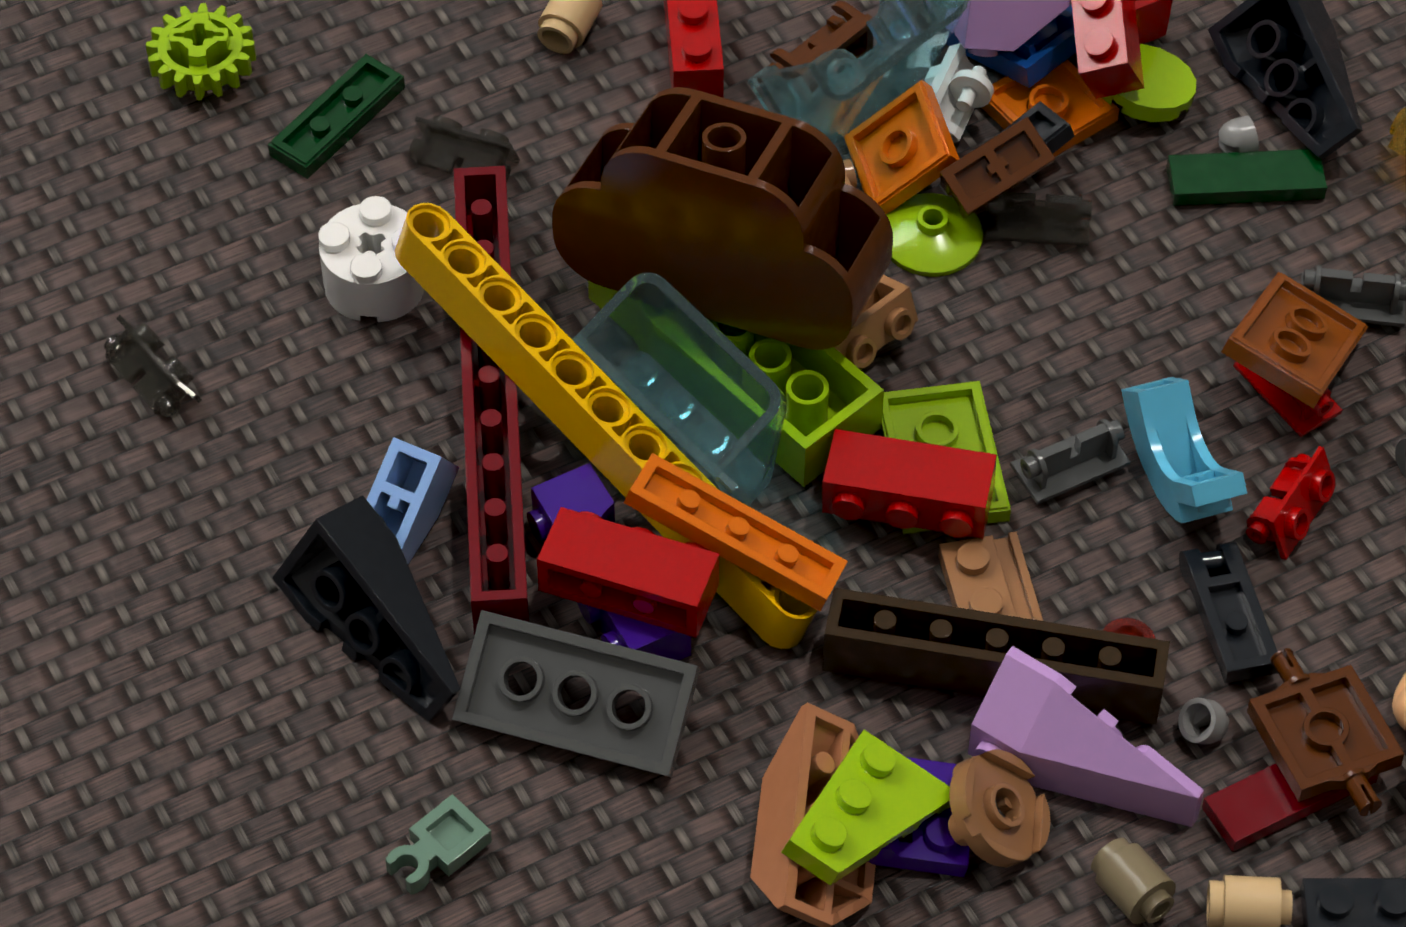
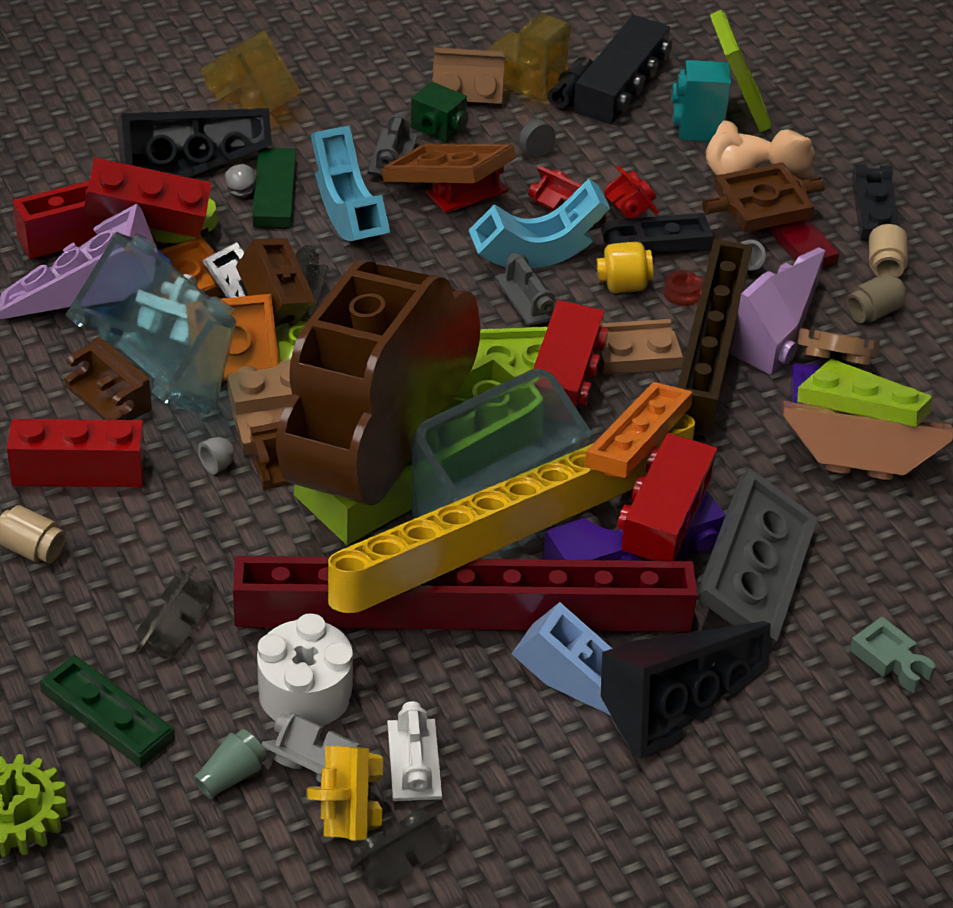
camera: 90 degrees left, 10 degrees down
none -> sand green cone [193,729,267,799]
none -> light grey hinge [261,713,362,783]
none -> yellow hips [306,745,383,841]
none -> medium azure arch [310,125,390,241]
none -> white hinge [387,702,442,801]
none -> yellow head [597,242,654,293]
none -> red hinge [604,165,659,218]

